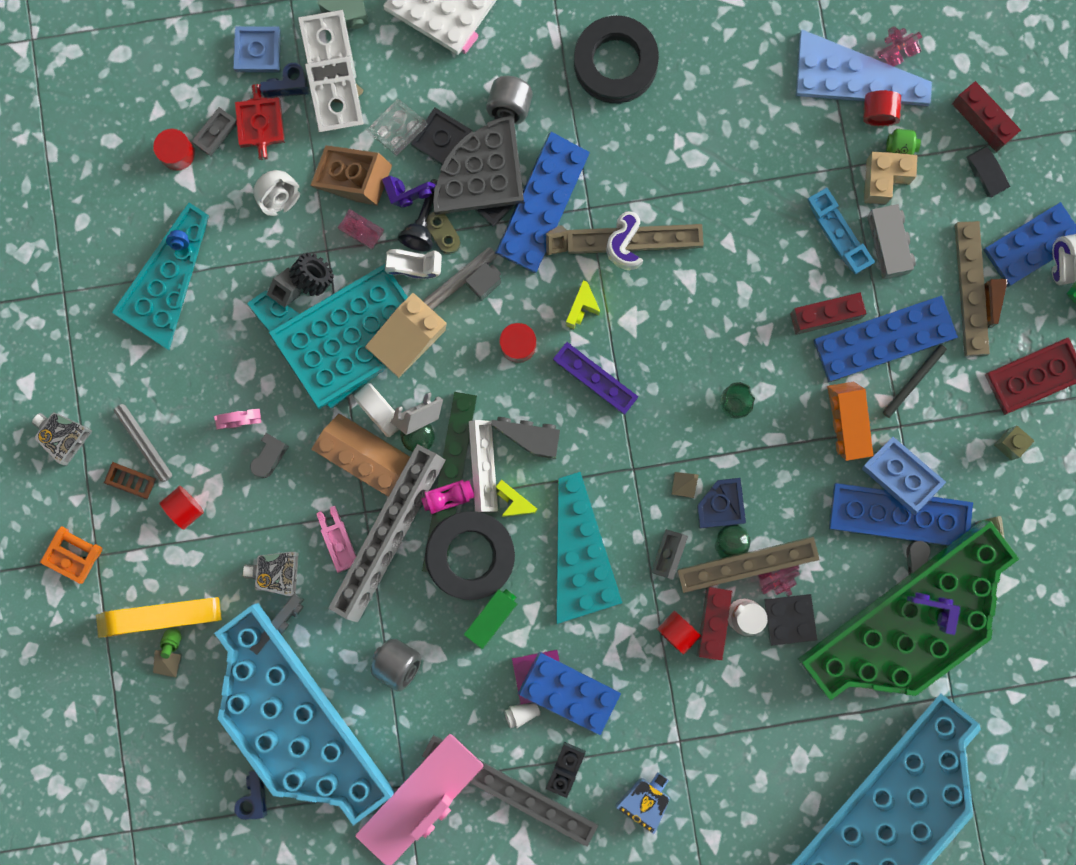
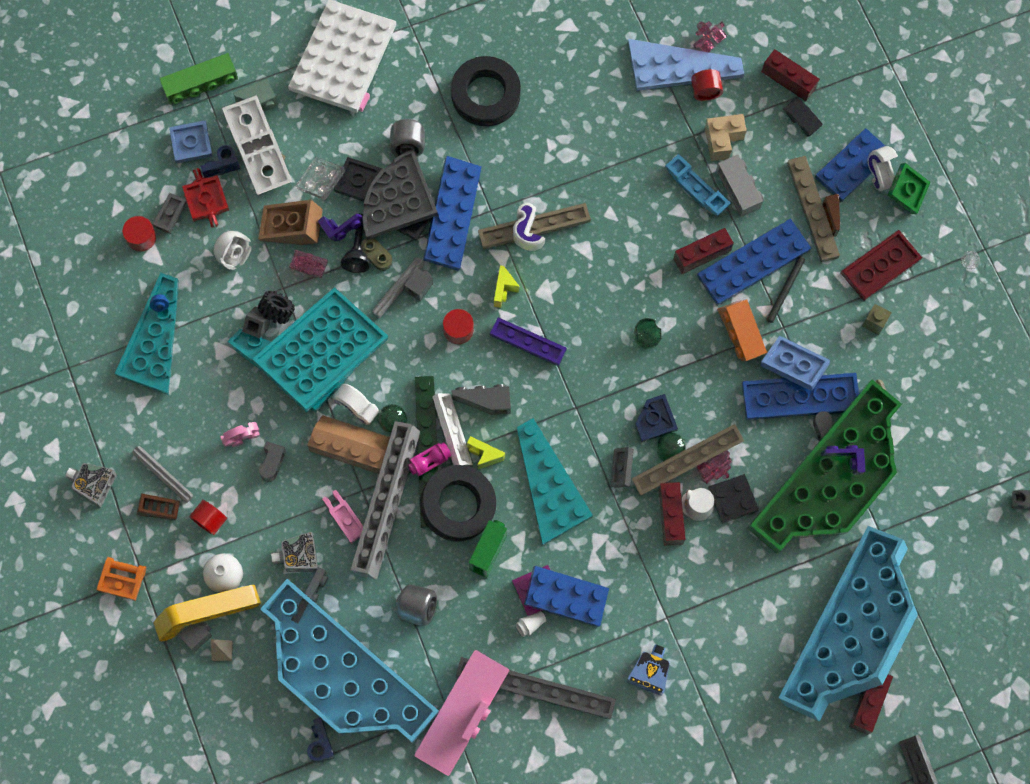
camera: 20 degrees left, 10 degrees down
bright green cylinder [160,628,182,659] -> none
tan slope [365,293,447,378] -> none
white animal [385,249,442,279] -> none
light grey hinge [390,392,443,435] -> none
dark tan slope [546,225,568,255] -> none
black slope [546,742,586,798] -> none
red piece [657,611,701,655] -> none
dark tan slope [671,472,698,498] -> none
bright green head [886,129,921,155] -> none
none -> dark grey brick [178,621,212,652]
none -> white cylinder [203,554,243,593]

